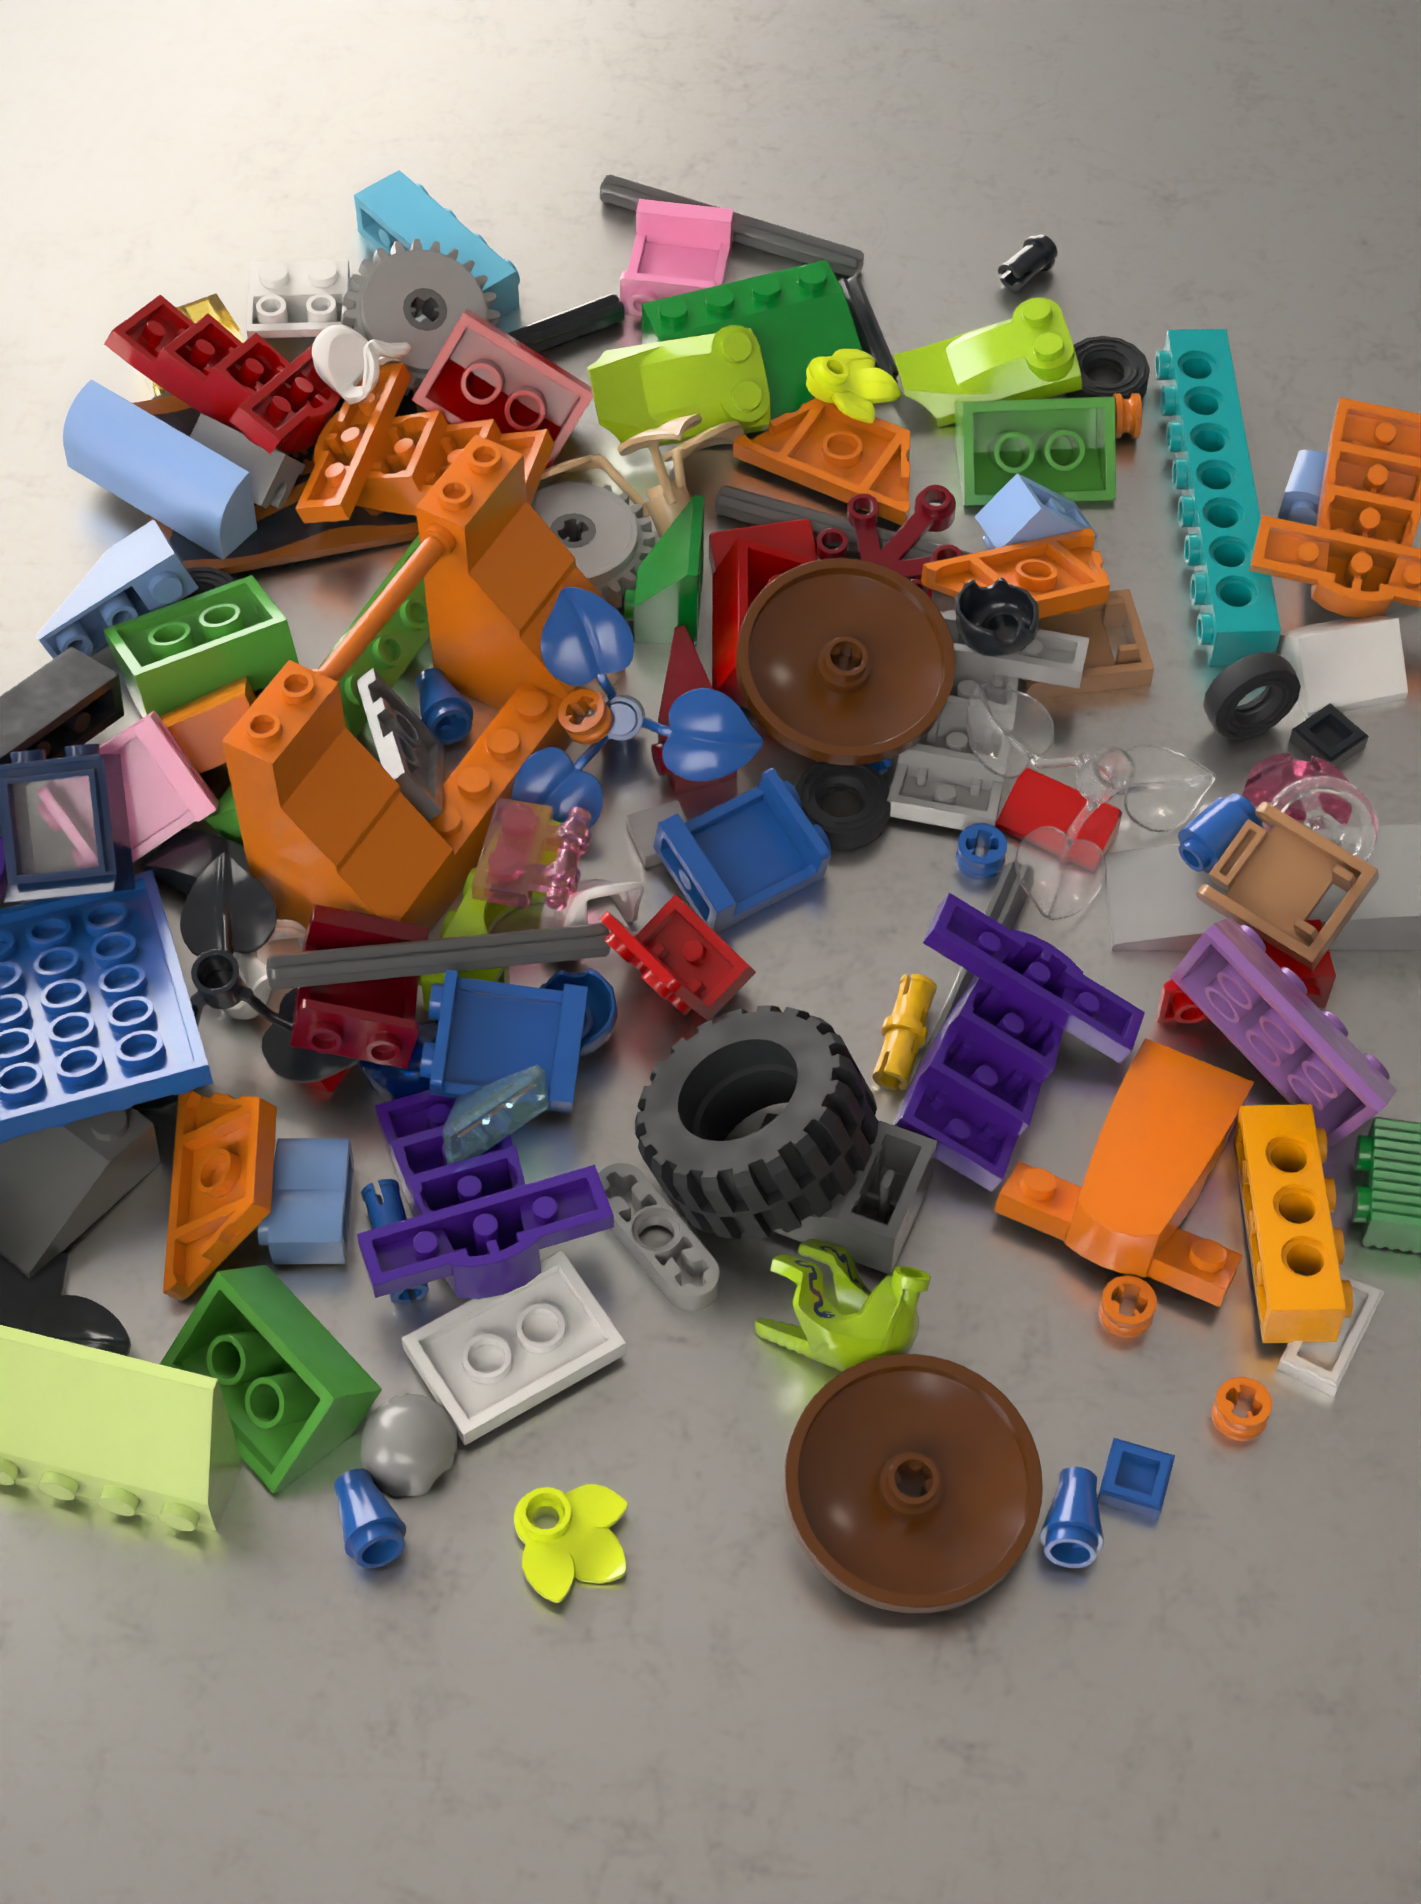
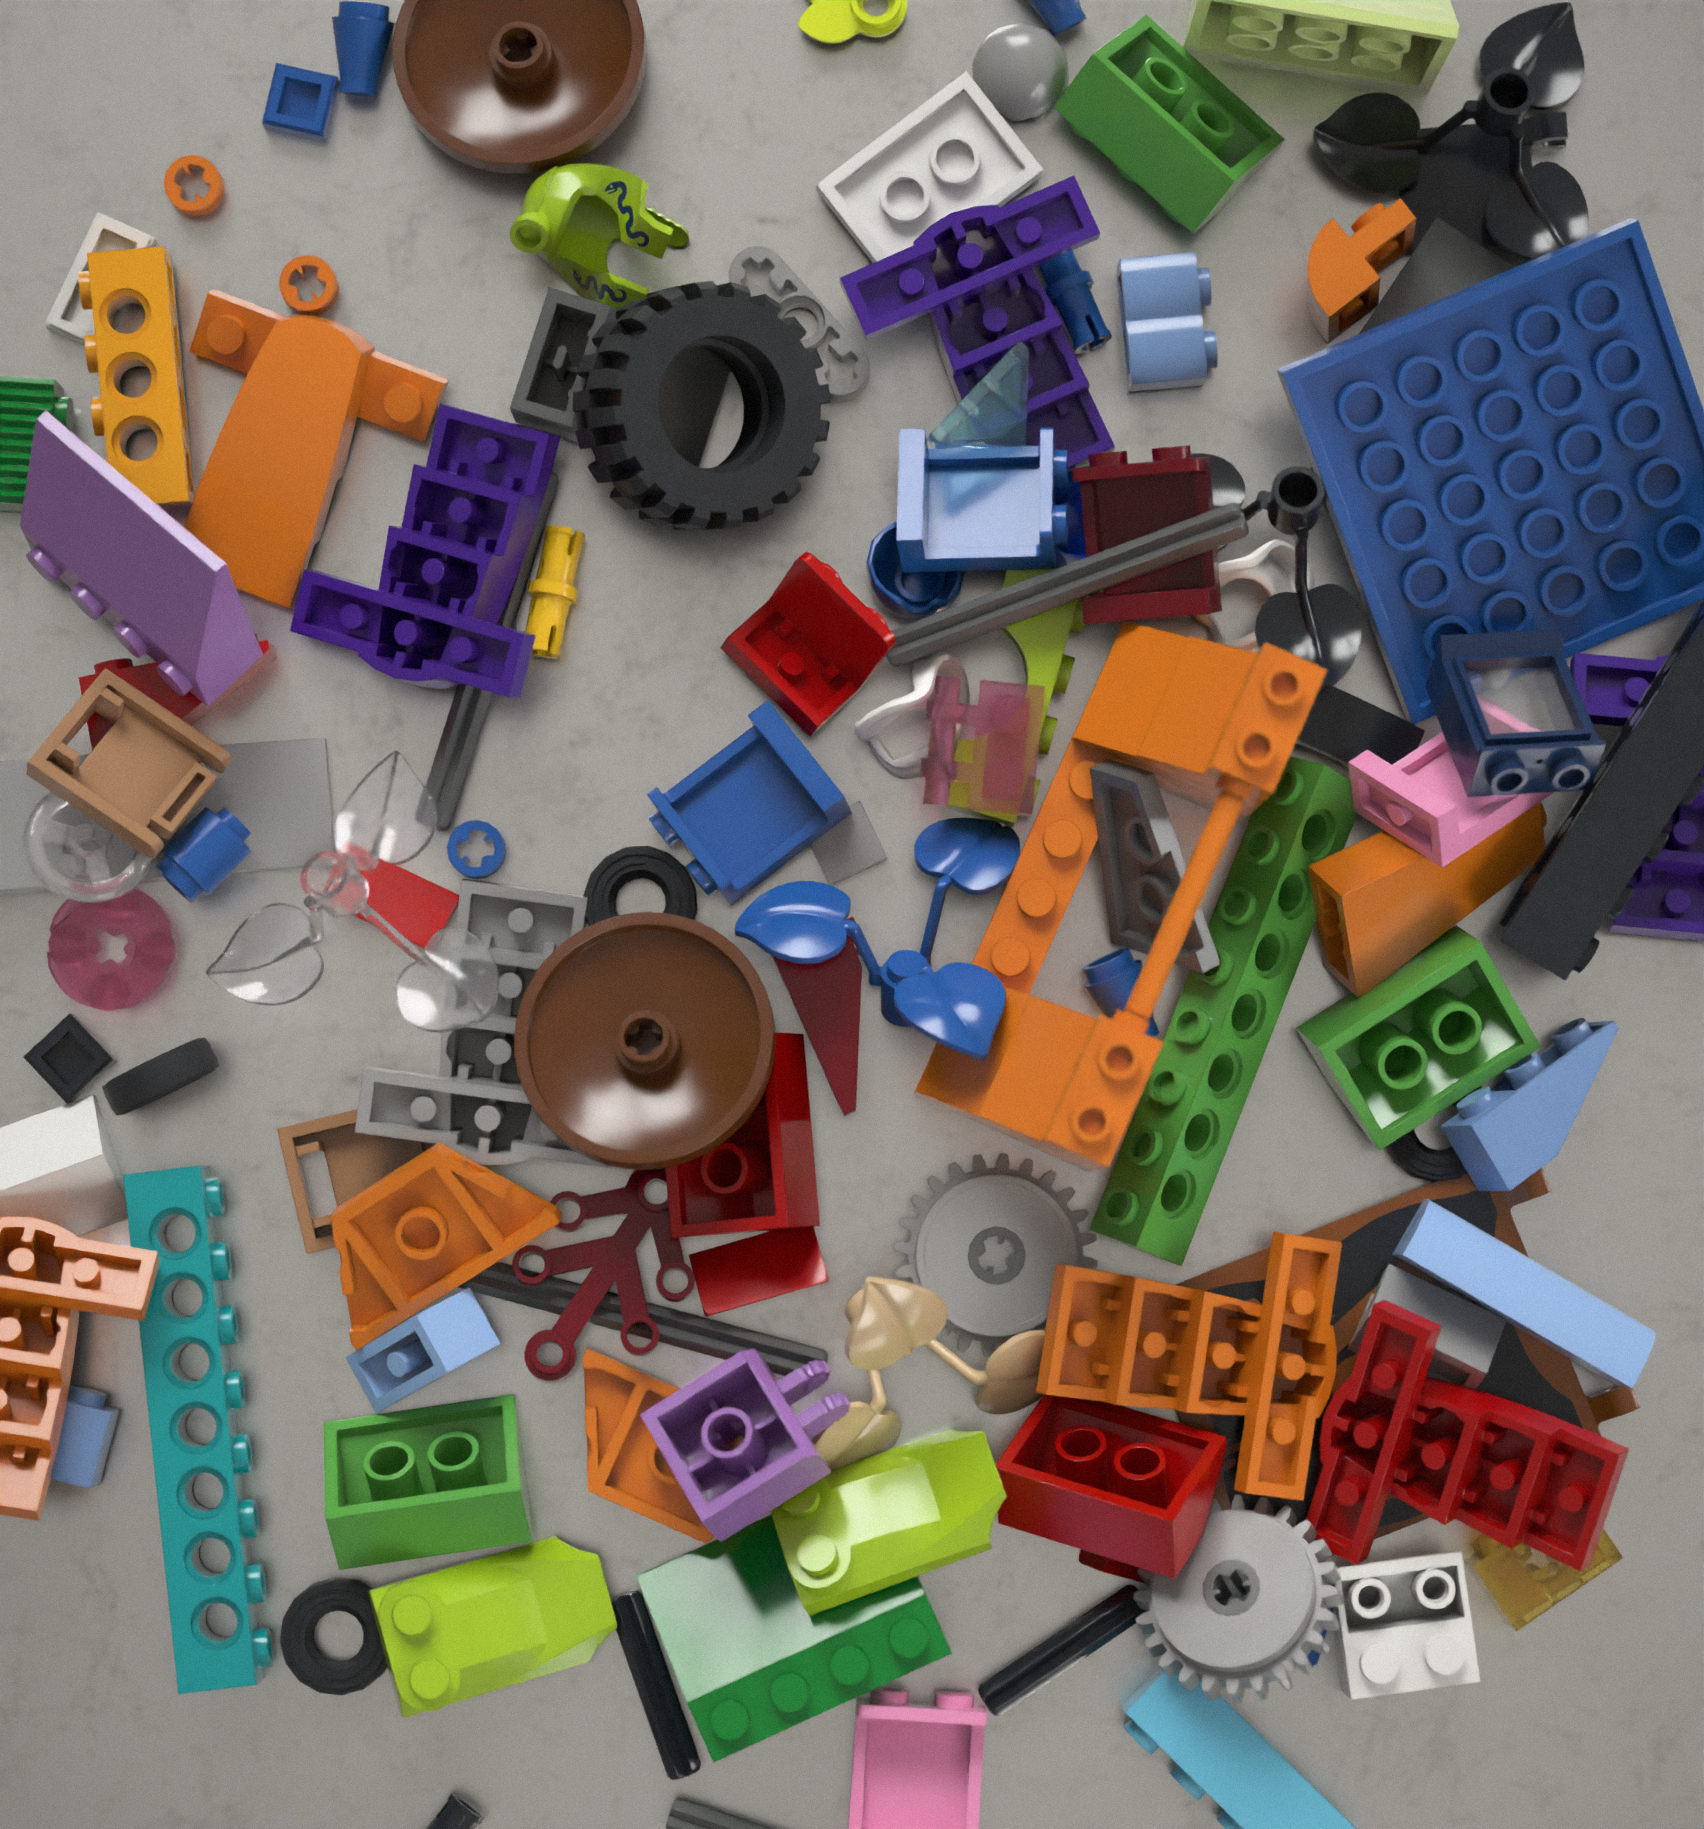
camera: 170 degrees right, 30 degrees up
orange wing [163,1091,277,1301] -> none
white piece [312,325,412,404] -> none
orange bush [558,689,613,744] -> none
green slope [624,495,704,646] -> none
neon yellow plate [806,349,902,424] -> none
black hair [955,578,1040,657] -> none
orange bush [1112,393,1142,439] -> none
none -> medium lavender hinge [640,1349,851,1542]
none -> orange brick [1307,198,1416,344]

